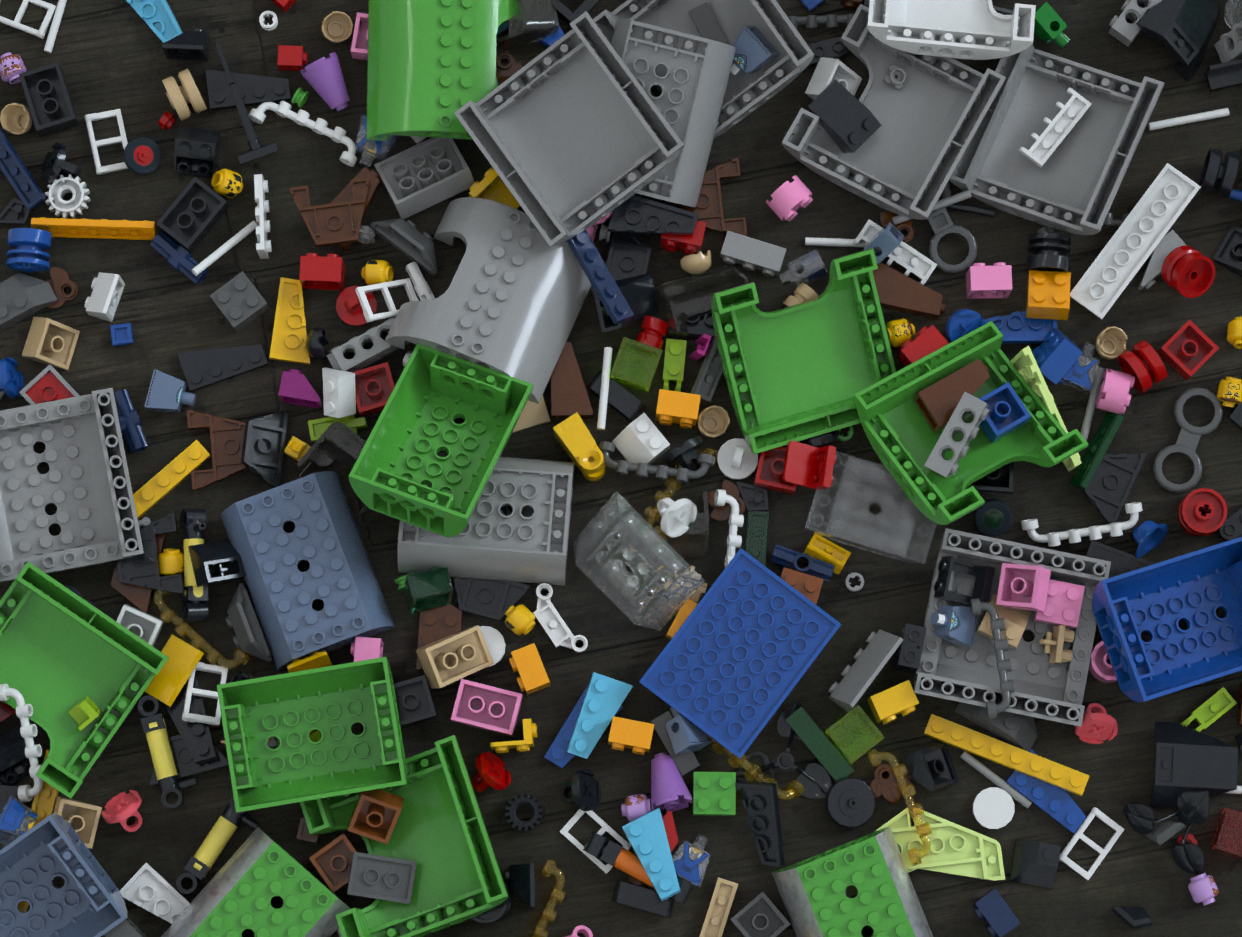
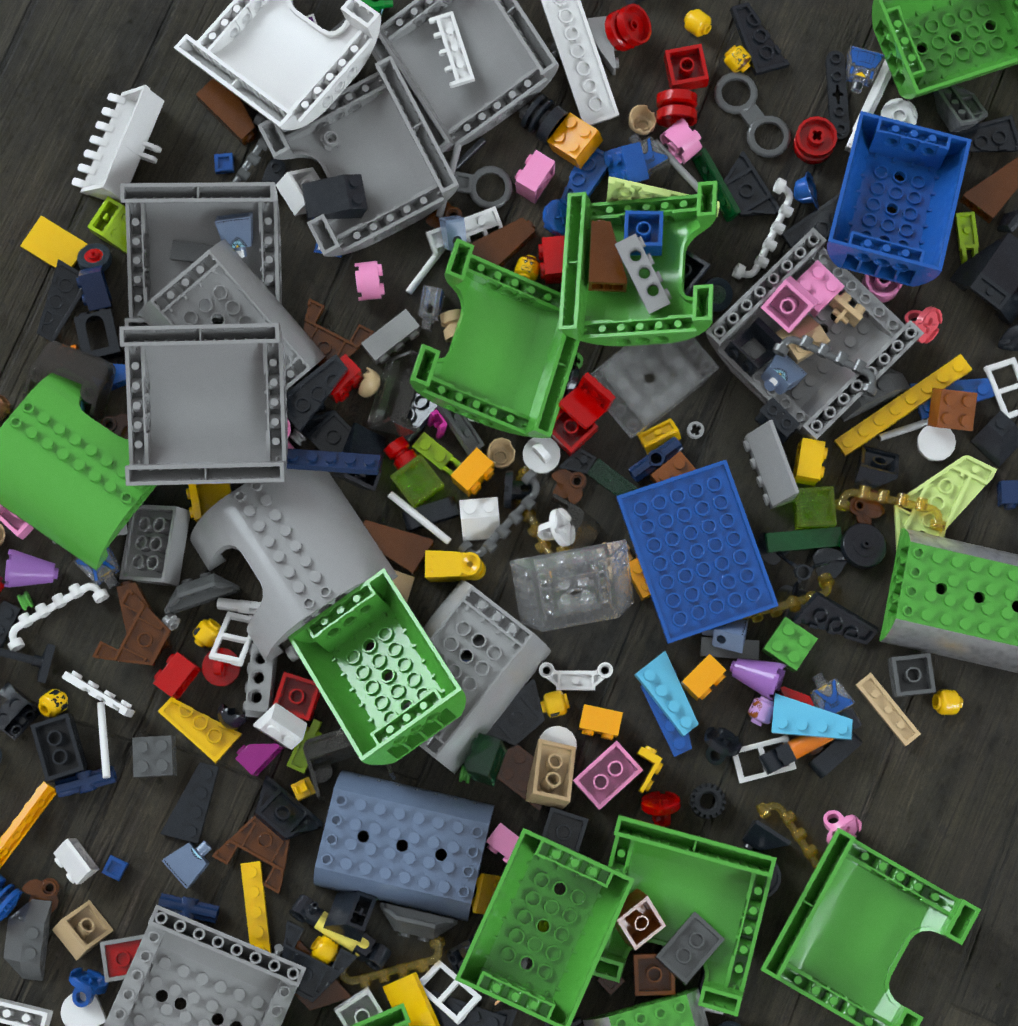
camera: 50 degrees left, 0 degrees up
white bar [714,489,744,568] -> none
none -> dark orange brick [927,388,978,431]

